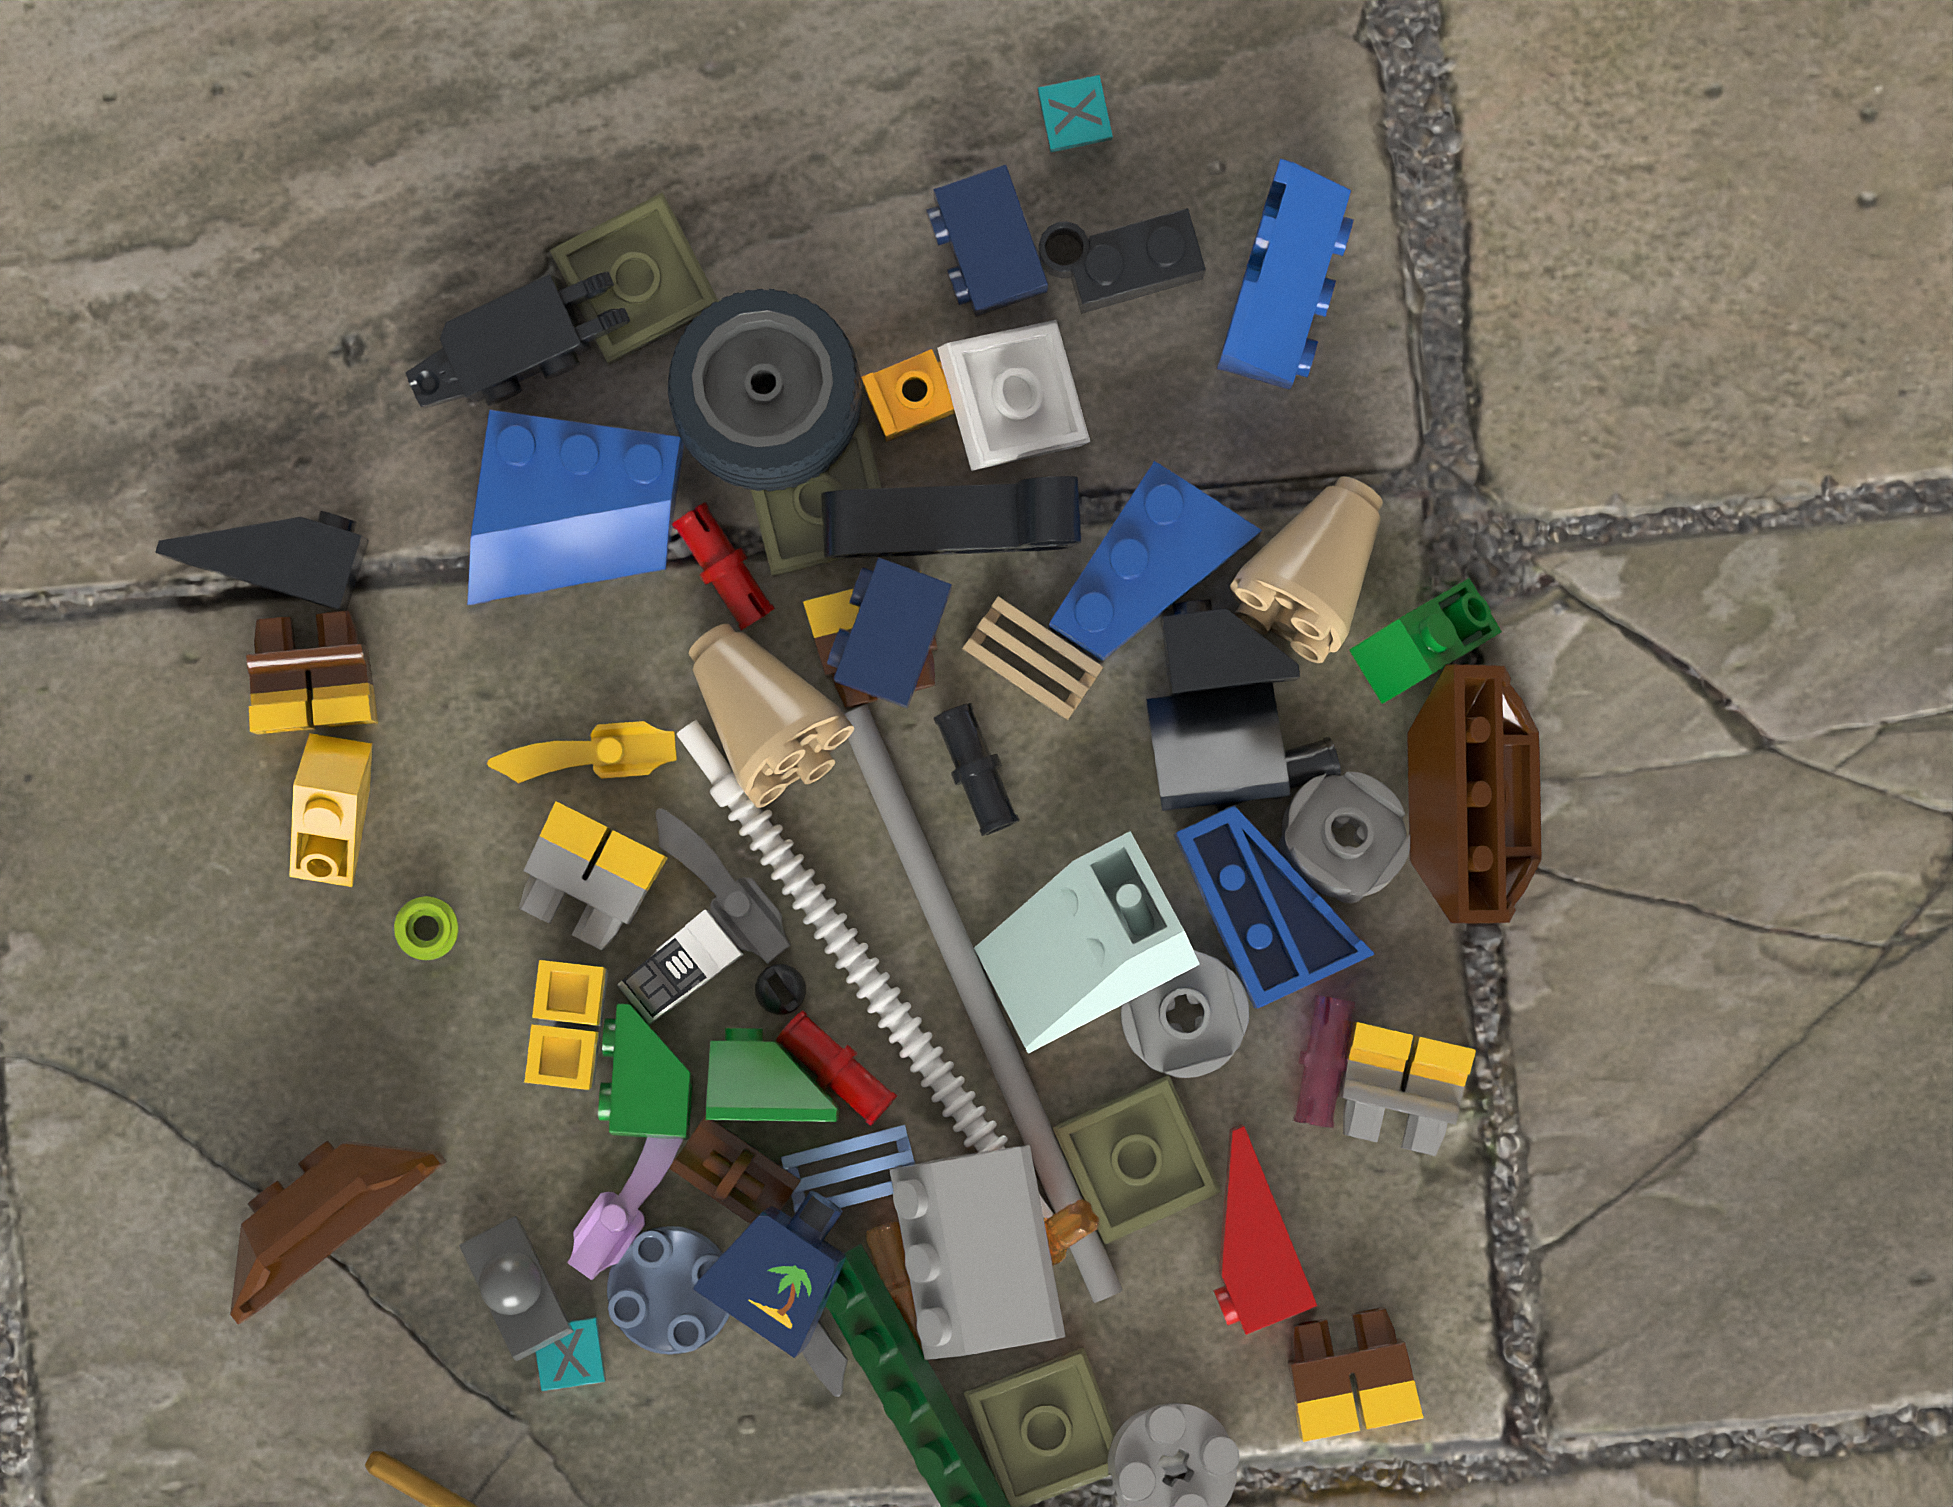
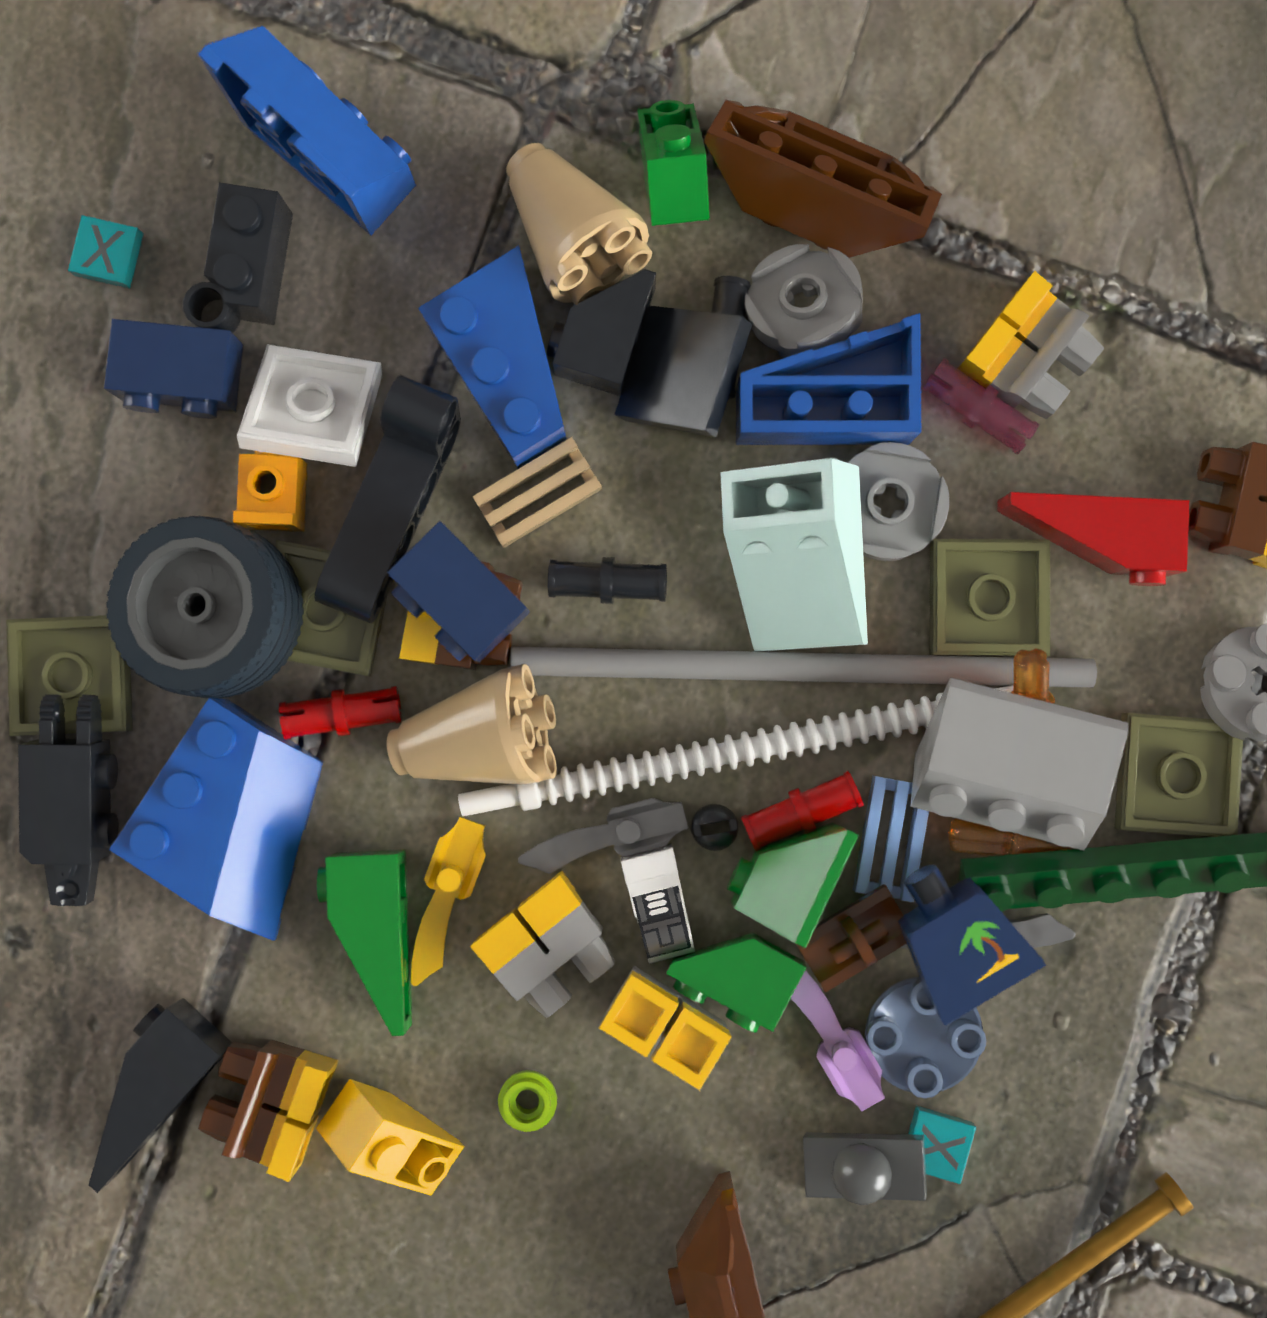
camera: 65 degrees left, 0 degrees up
none -> green slope [317,850,412,1036]

